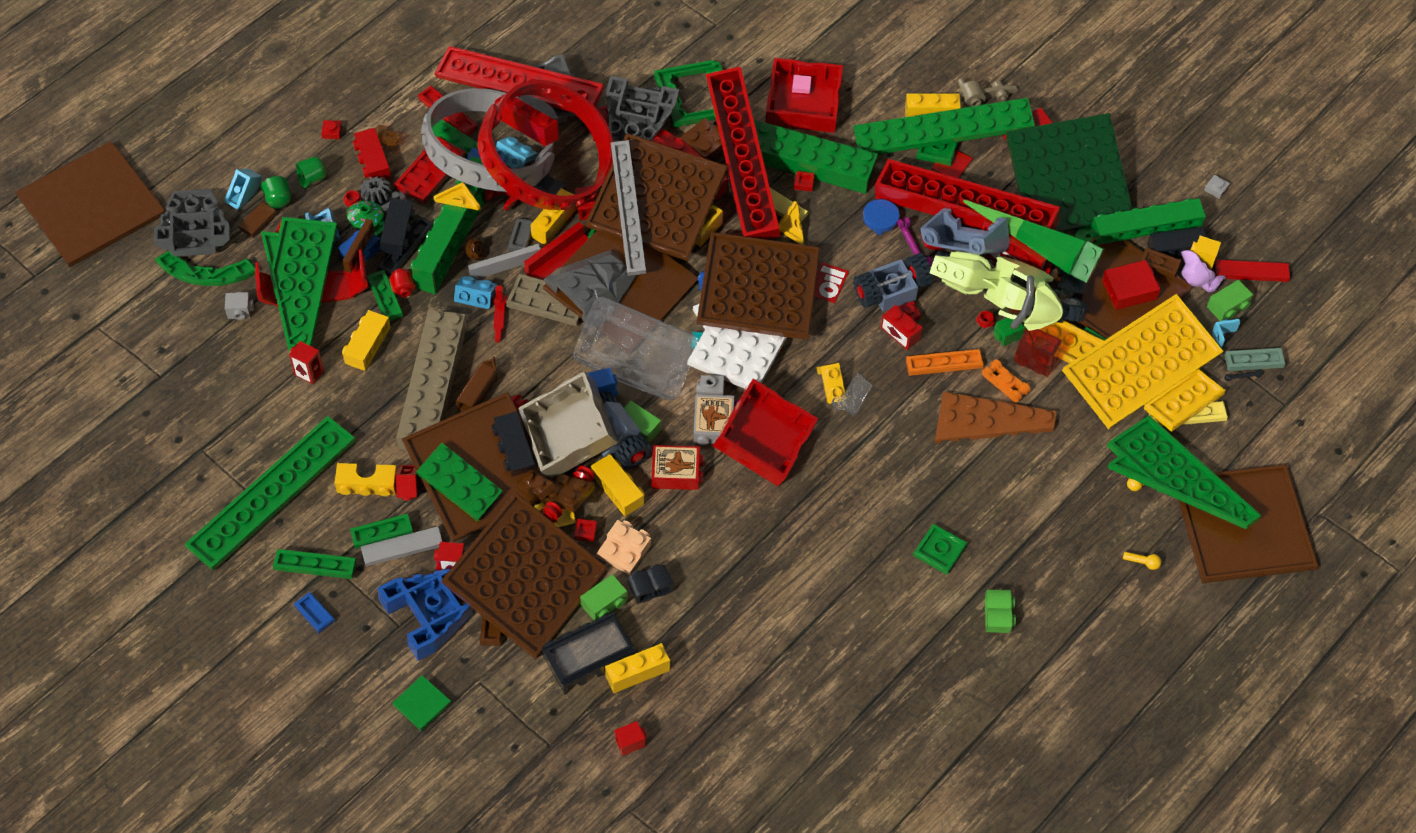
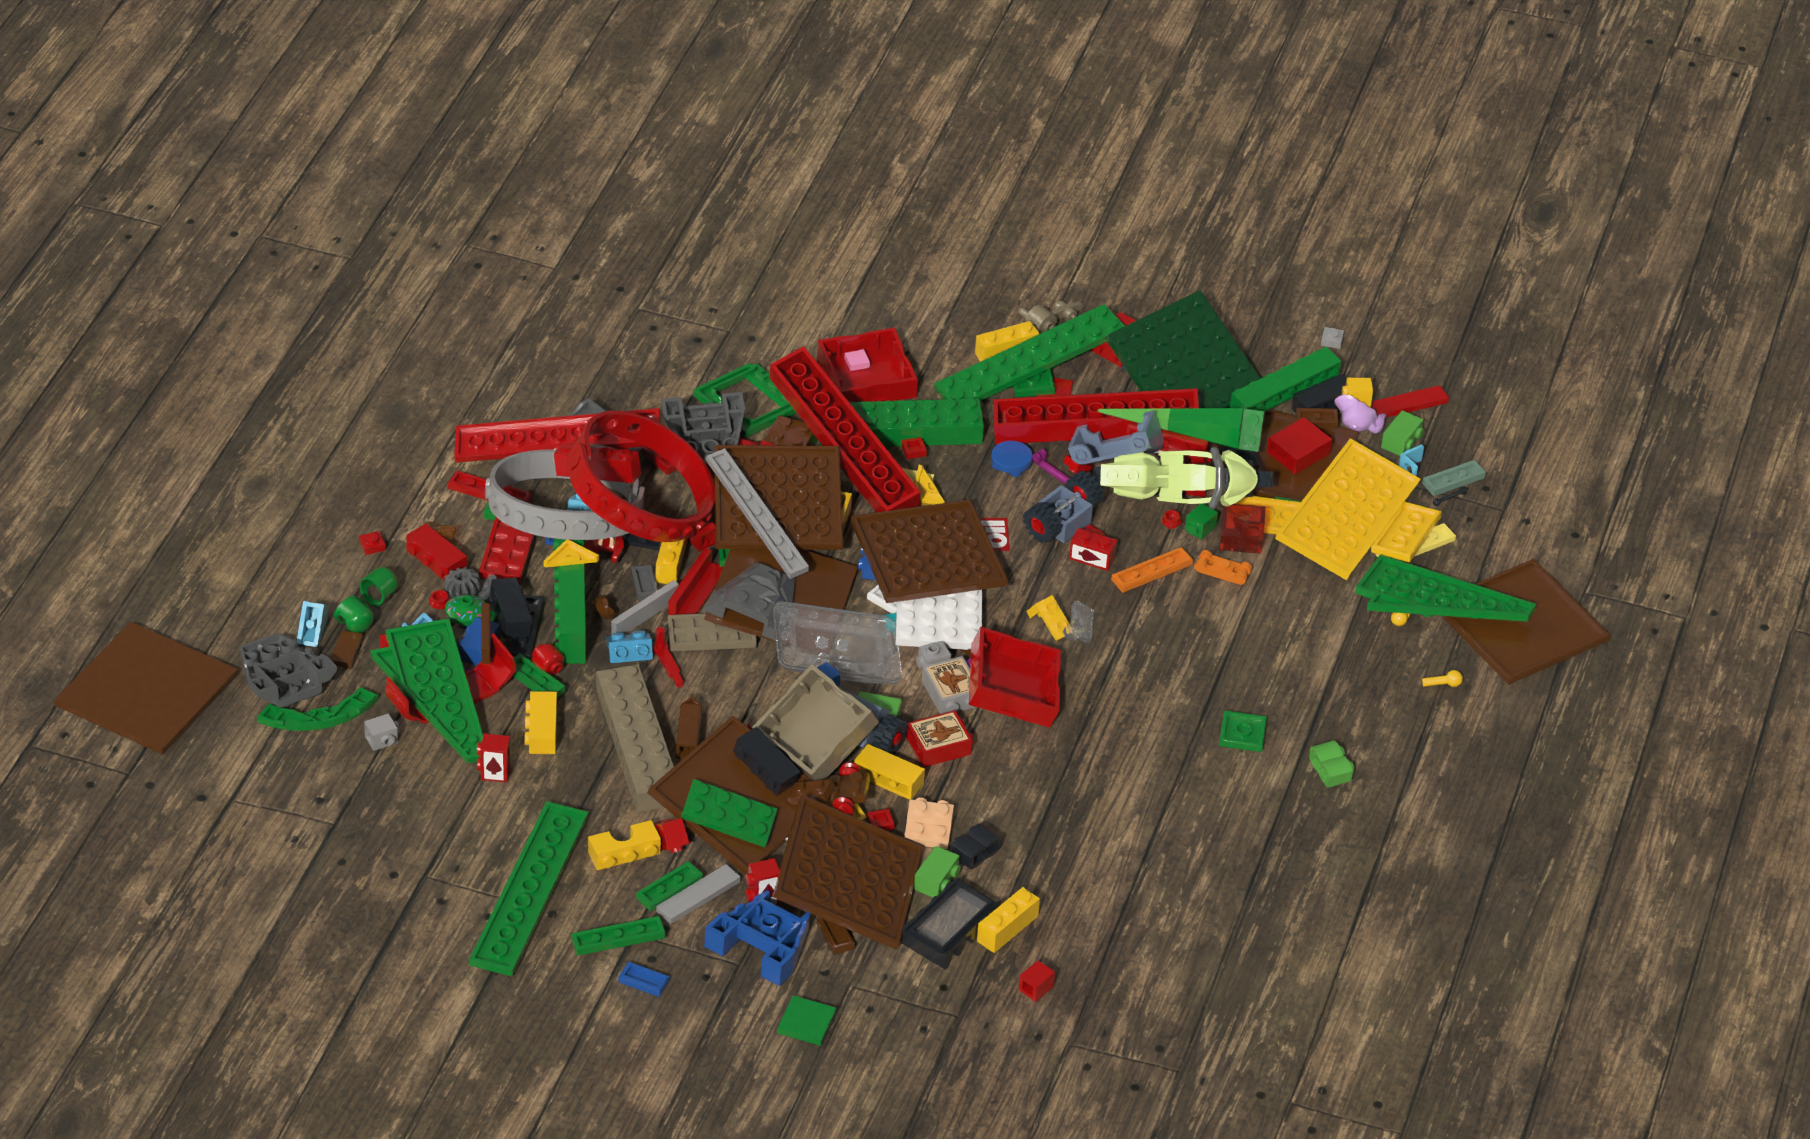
camera: 25 degrees left, 15 degrees down
dark orange wing [934,392,1057,444] -> none

